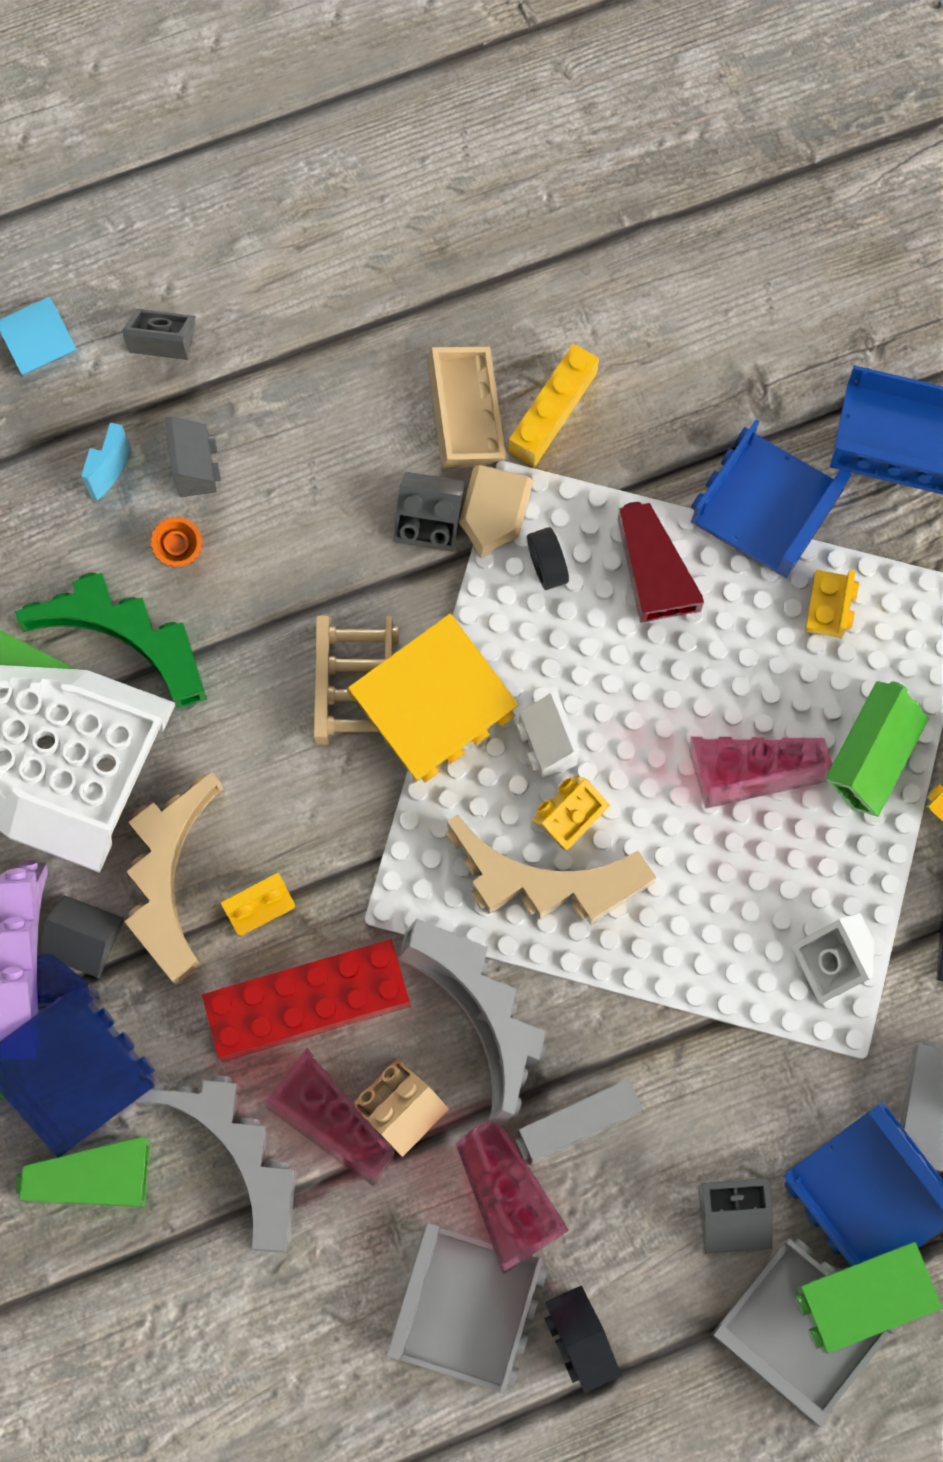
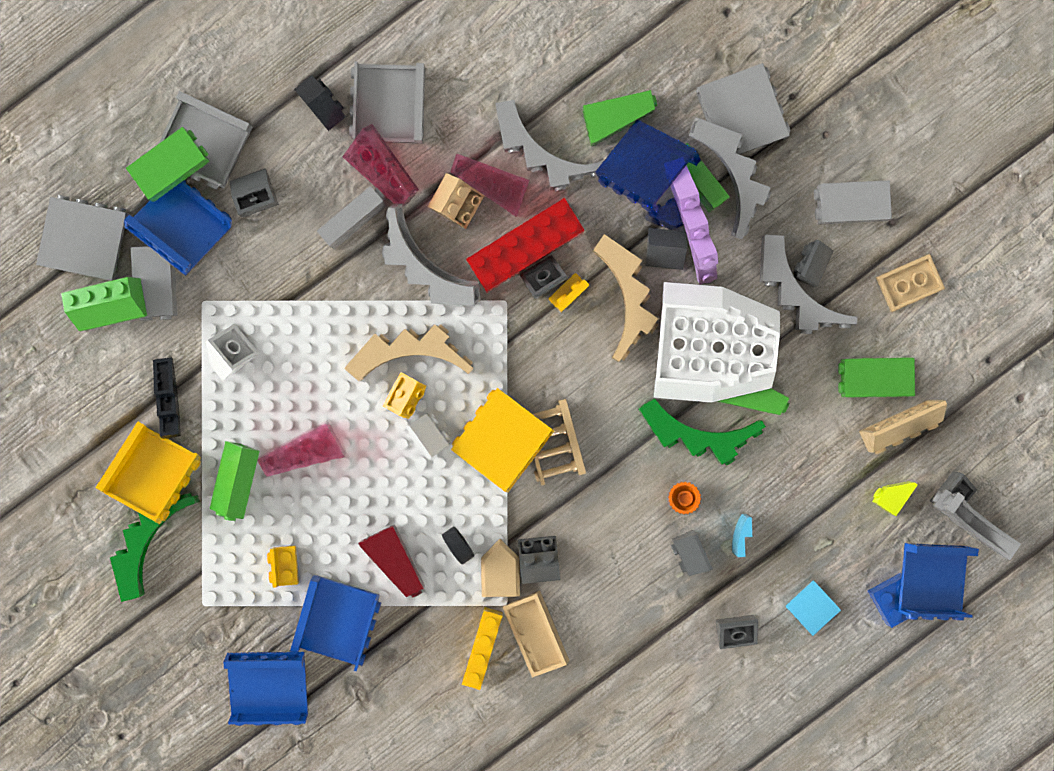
camera: 170 degrees right, 15 degrees up
none -> dark grey slope [520,255,568,300]

